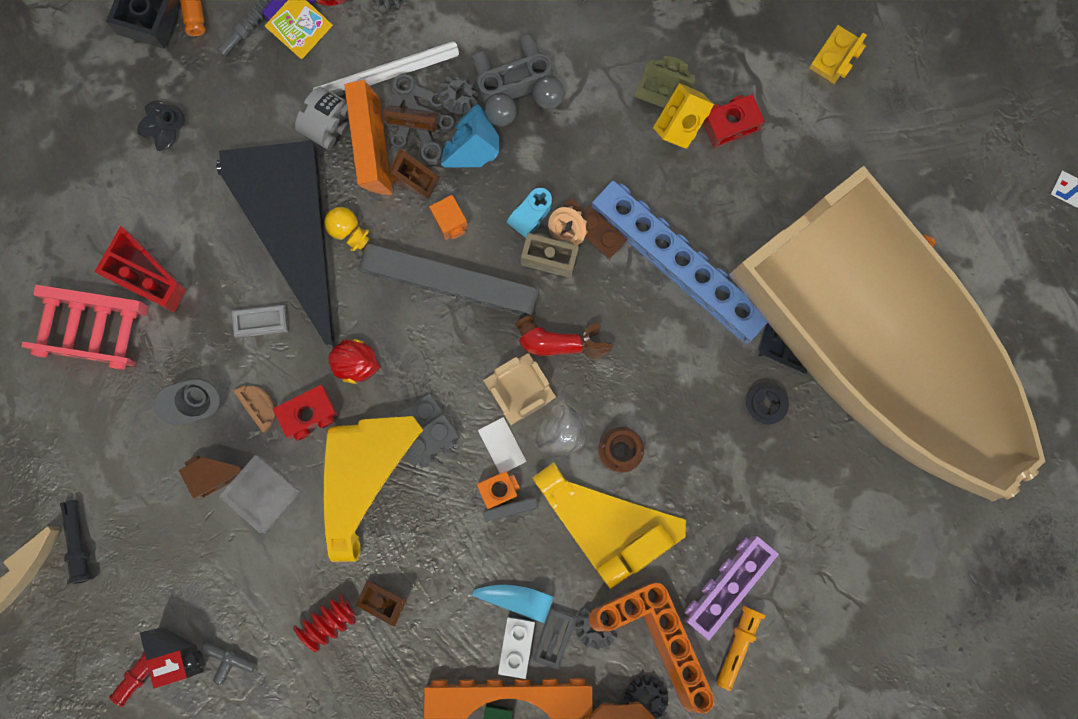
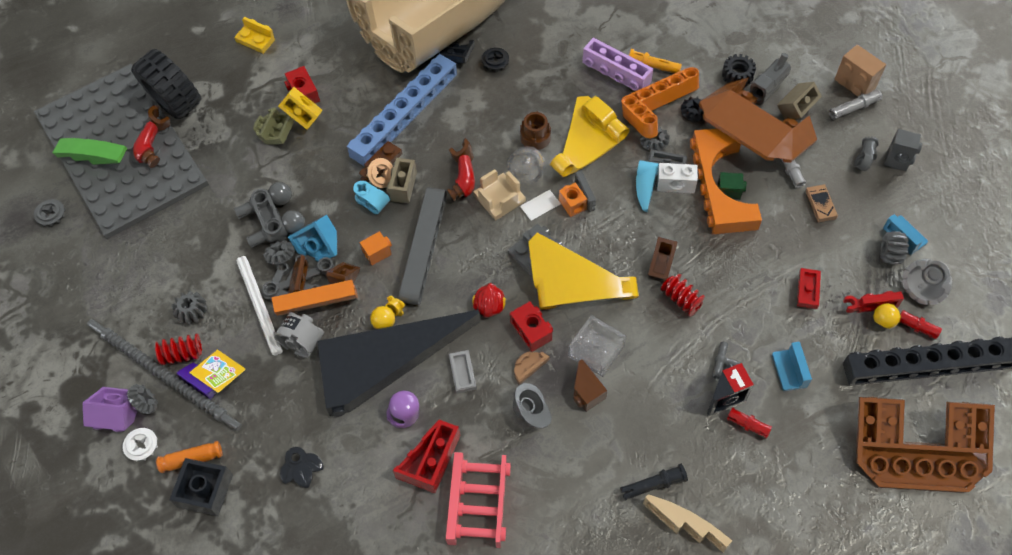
camera: 90 degrees left, 20 degrees down
none -> medium lavender helmet [386,391,419,428]

